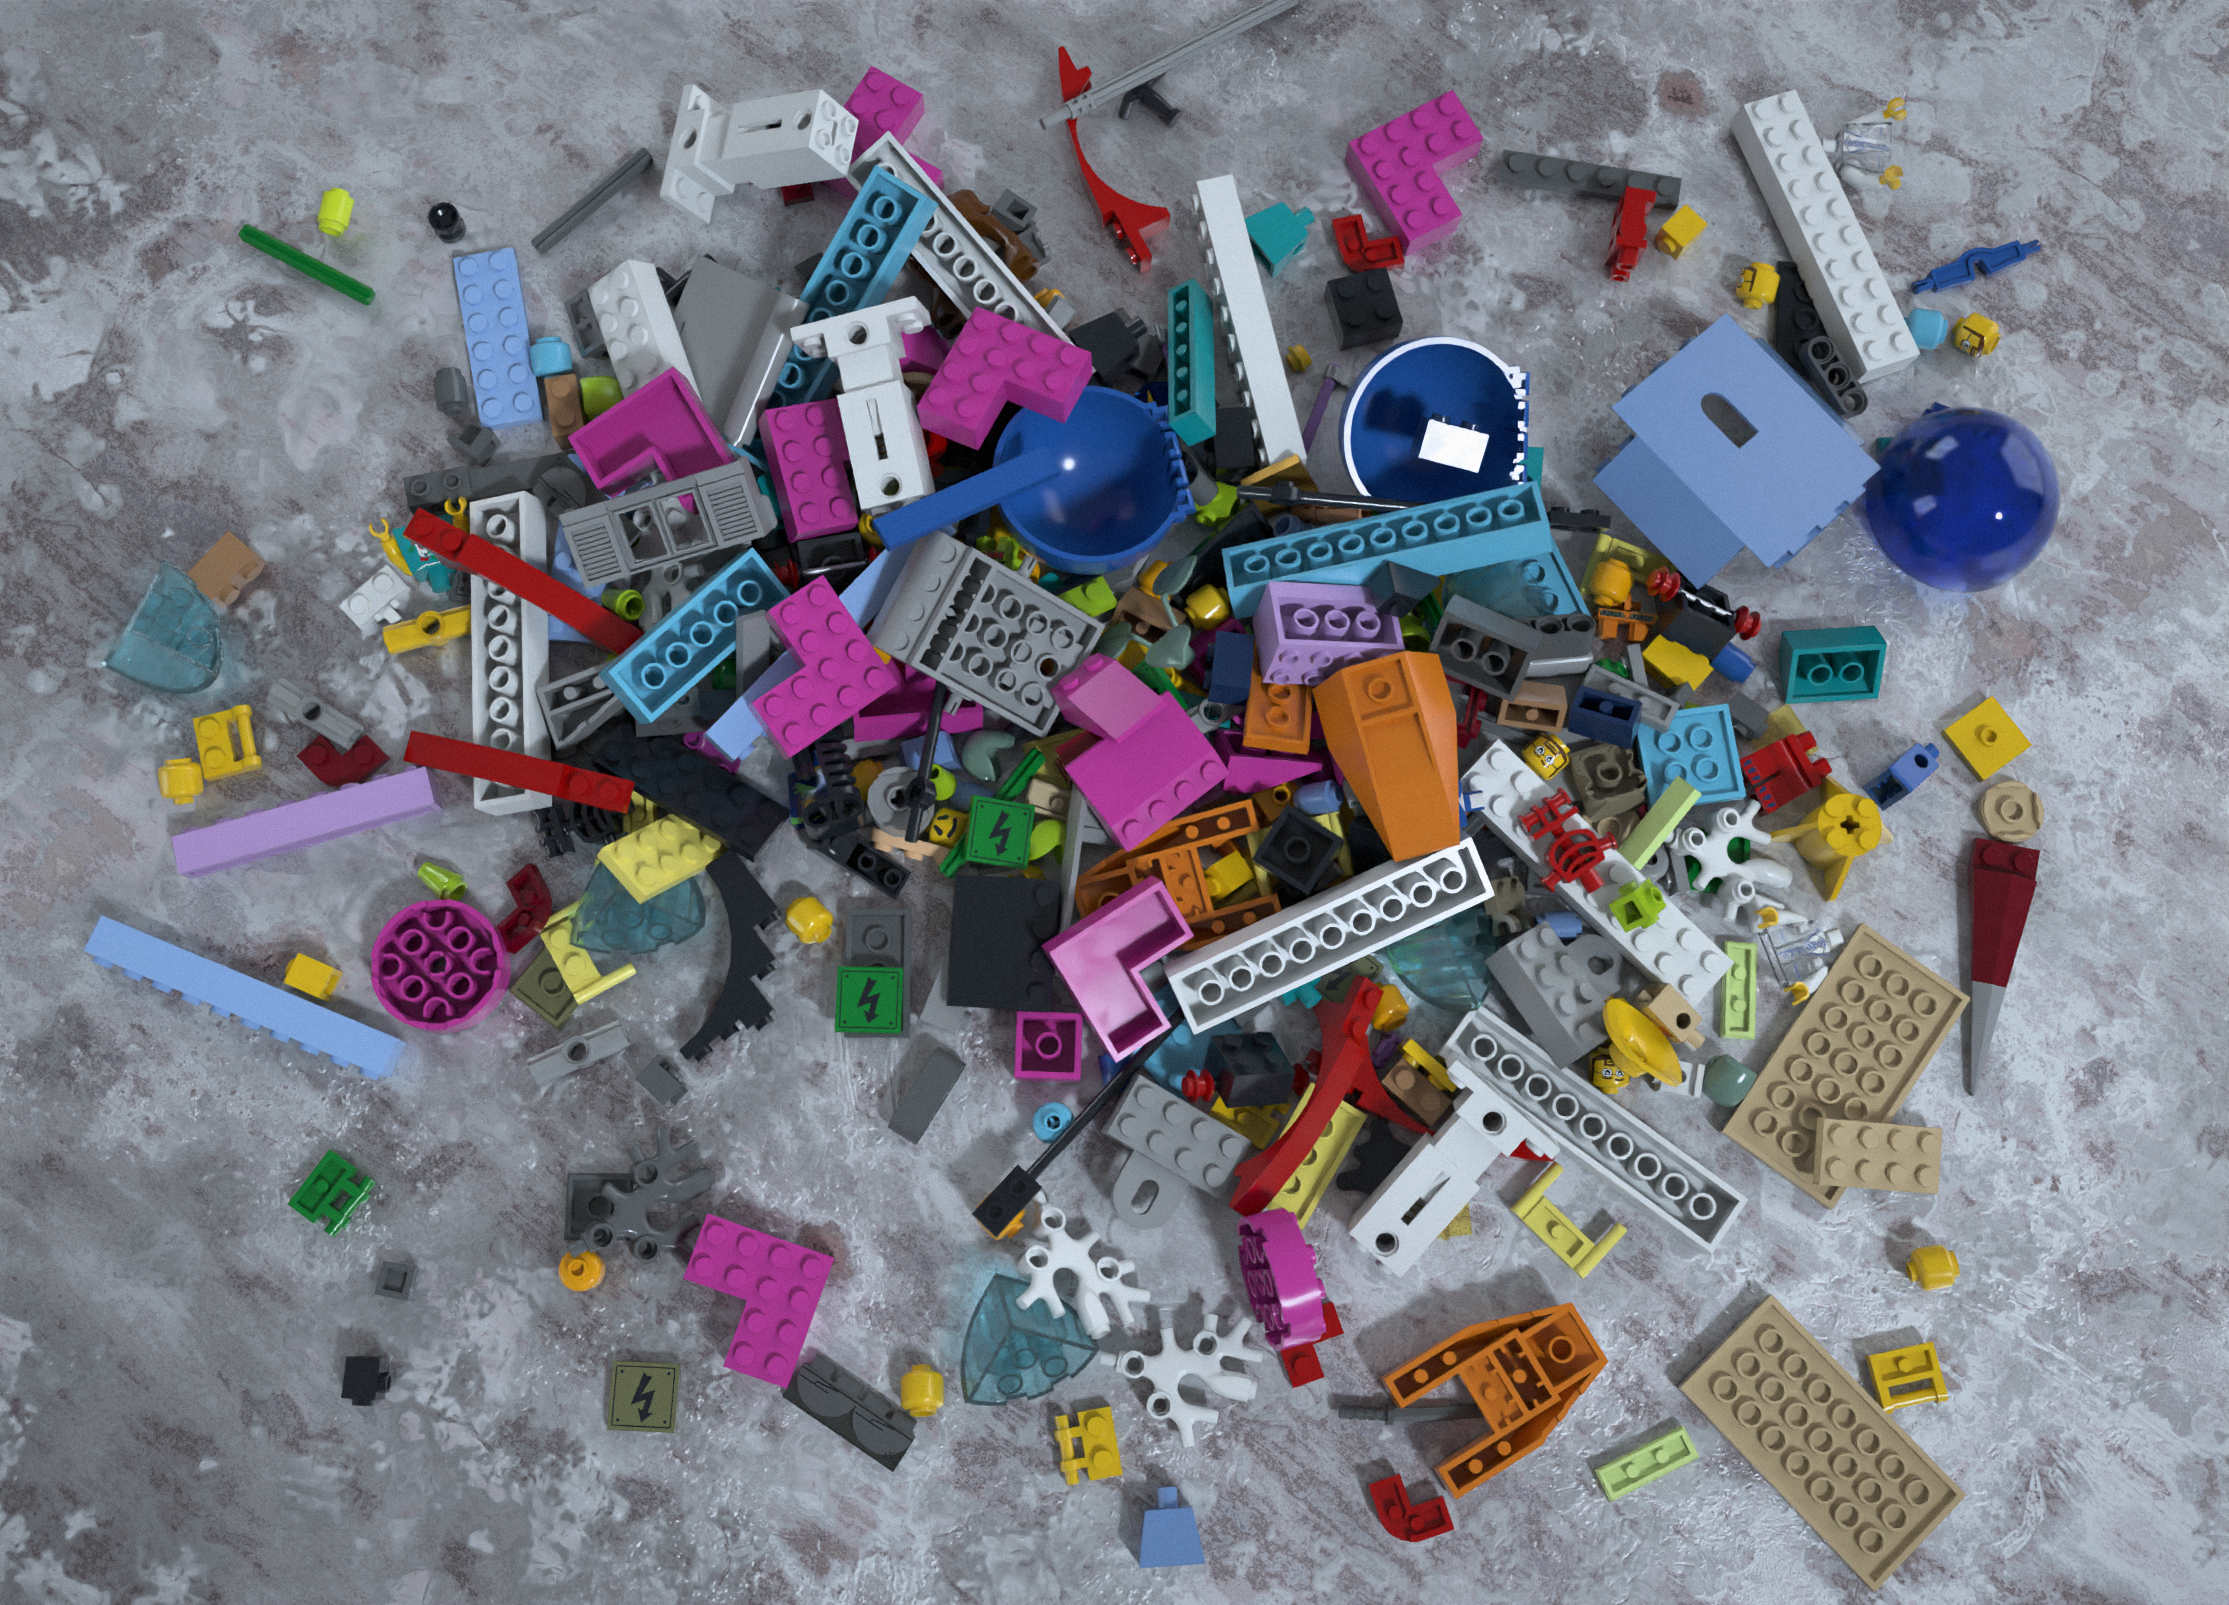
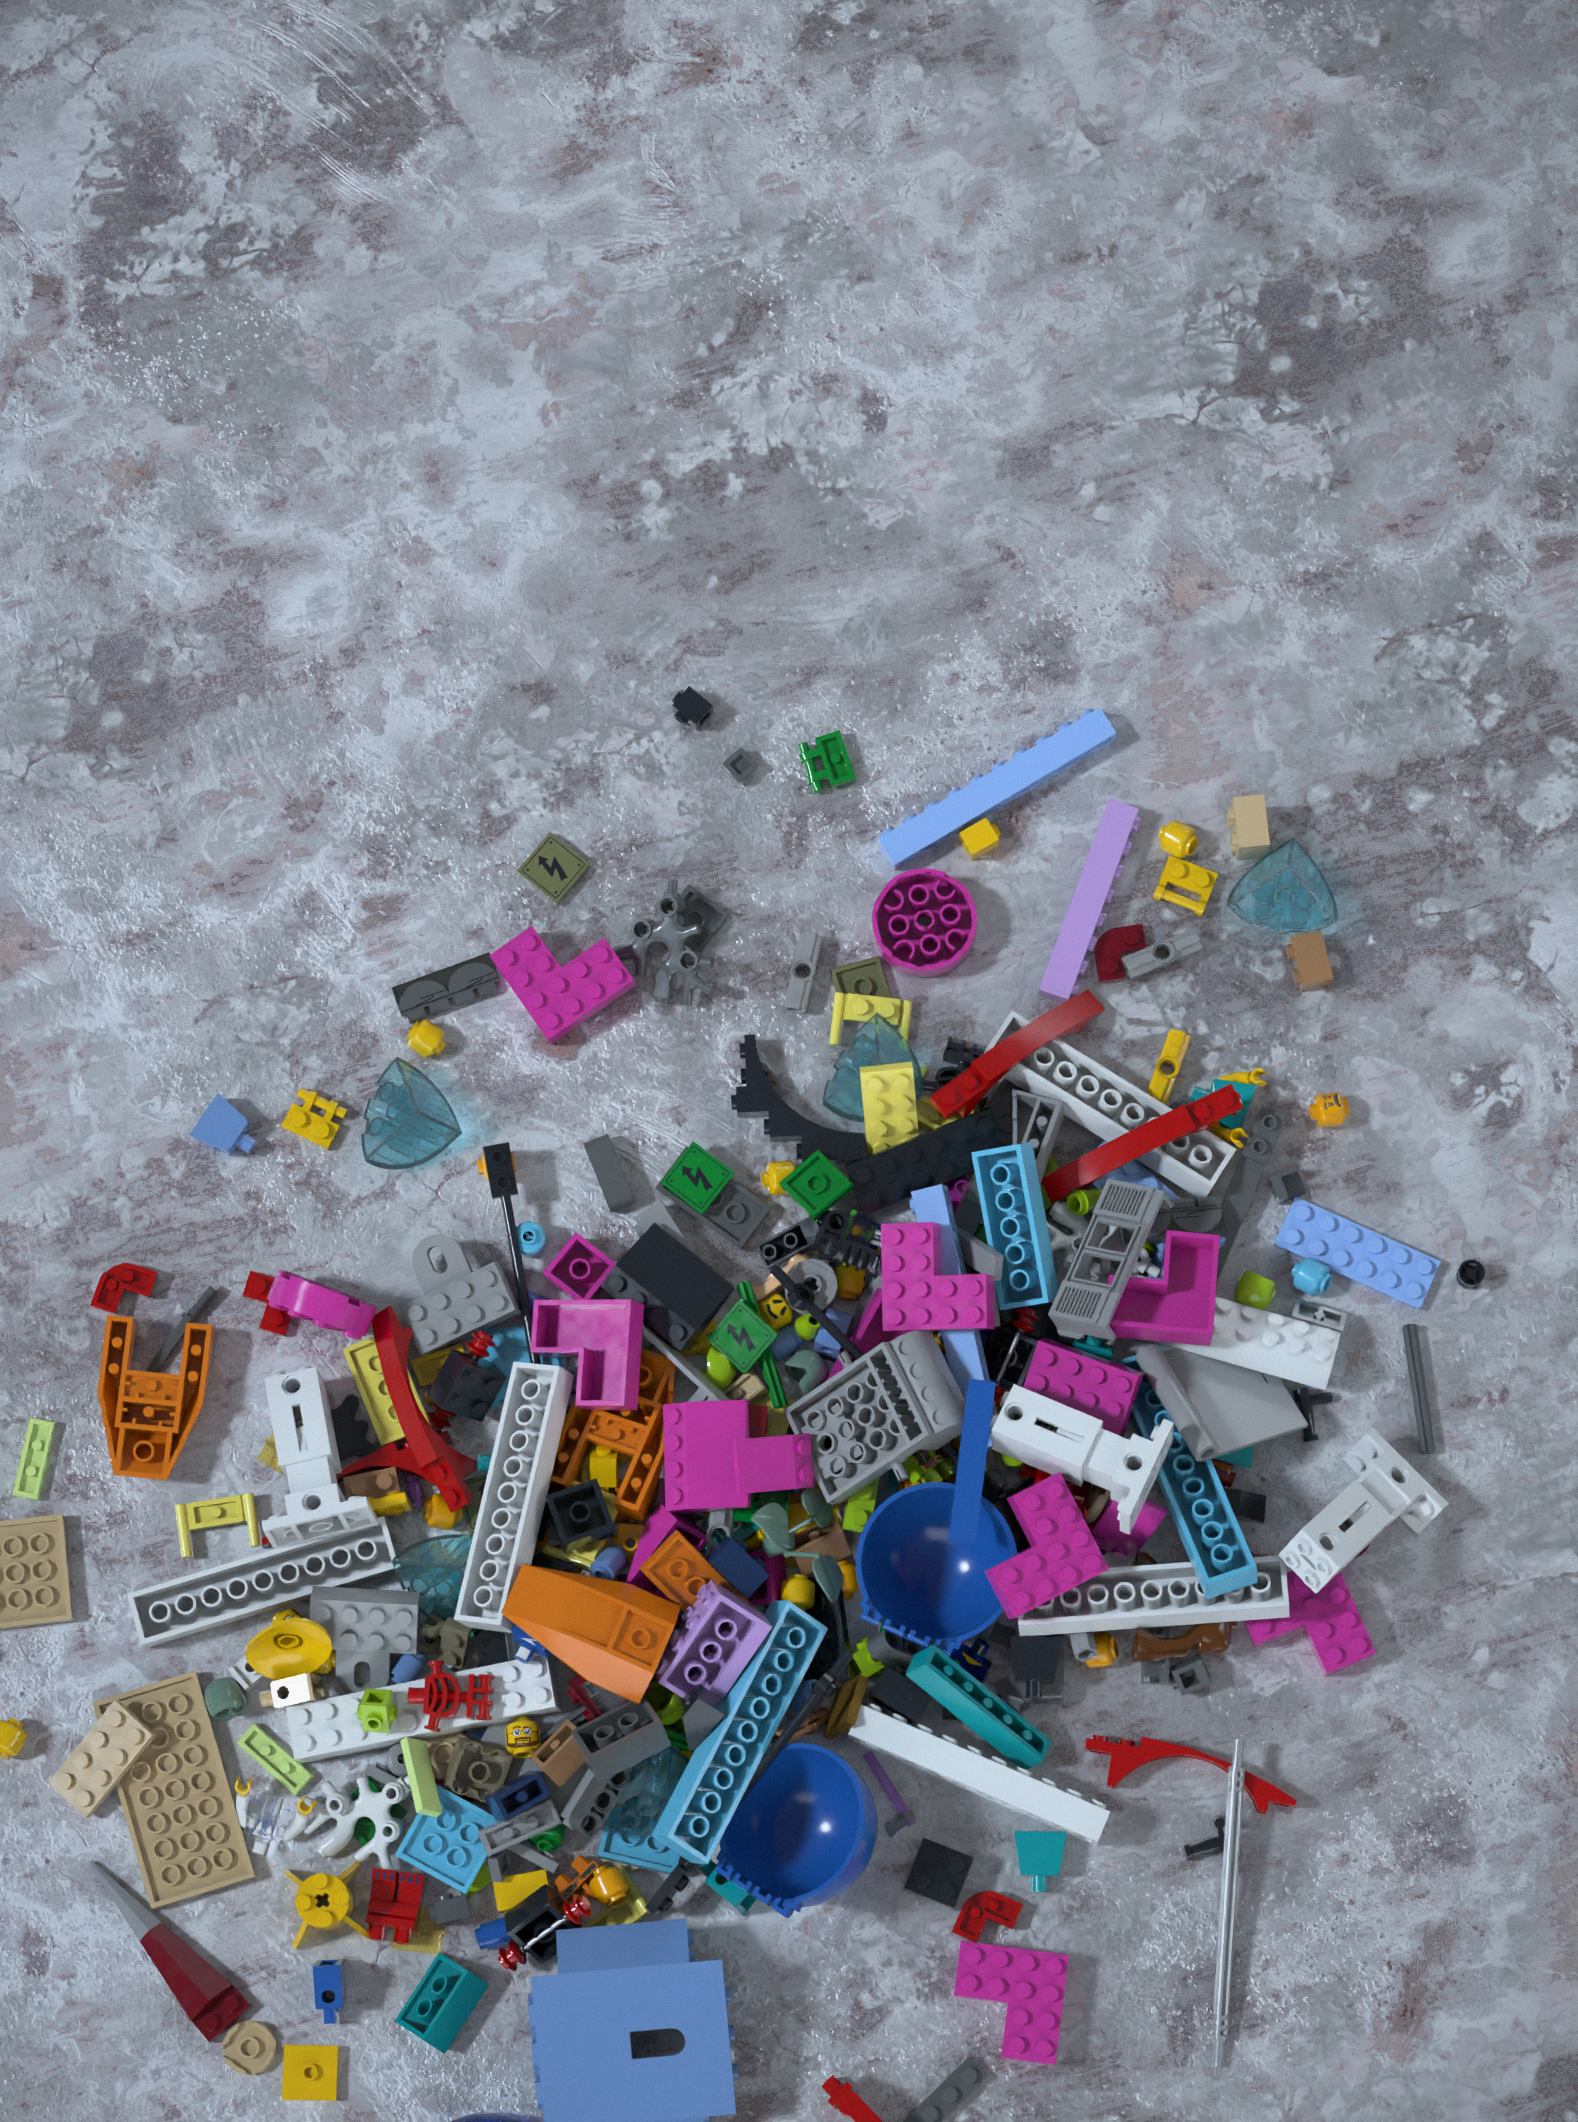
camera: 135 degrees right, 0 degrees up
green axle [238,224,376,305] -> none
neon yellow brick [317,188,354,237] -> none
white hinge [338,564,411,631] -> none
lime cone [417,861,467,901] -> none
dark grey brick [433,367,469,417] -> none
dark red plate [496,863,552,954] -> none
medium nougat brick [544,373,588,450] -> none
light orange head [558,1251,606,1291] -> none
dark grey brick [636,1055,690,1108] -> none
white plant [1016,1191,1150,1339] -> none
white plant [1100,1313,1263,1448] -> none
yellow plate [1285,343,1312,373] -> none
brick [1410,413,1489,473] -> none
none -> green tile [779,1150,854,1221]
none -> tan brick [1226,794,1270,860]
none -> light orange head [1309,1092,1349,1128]

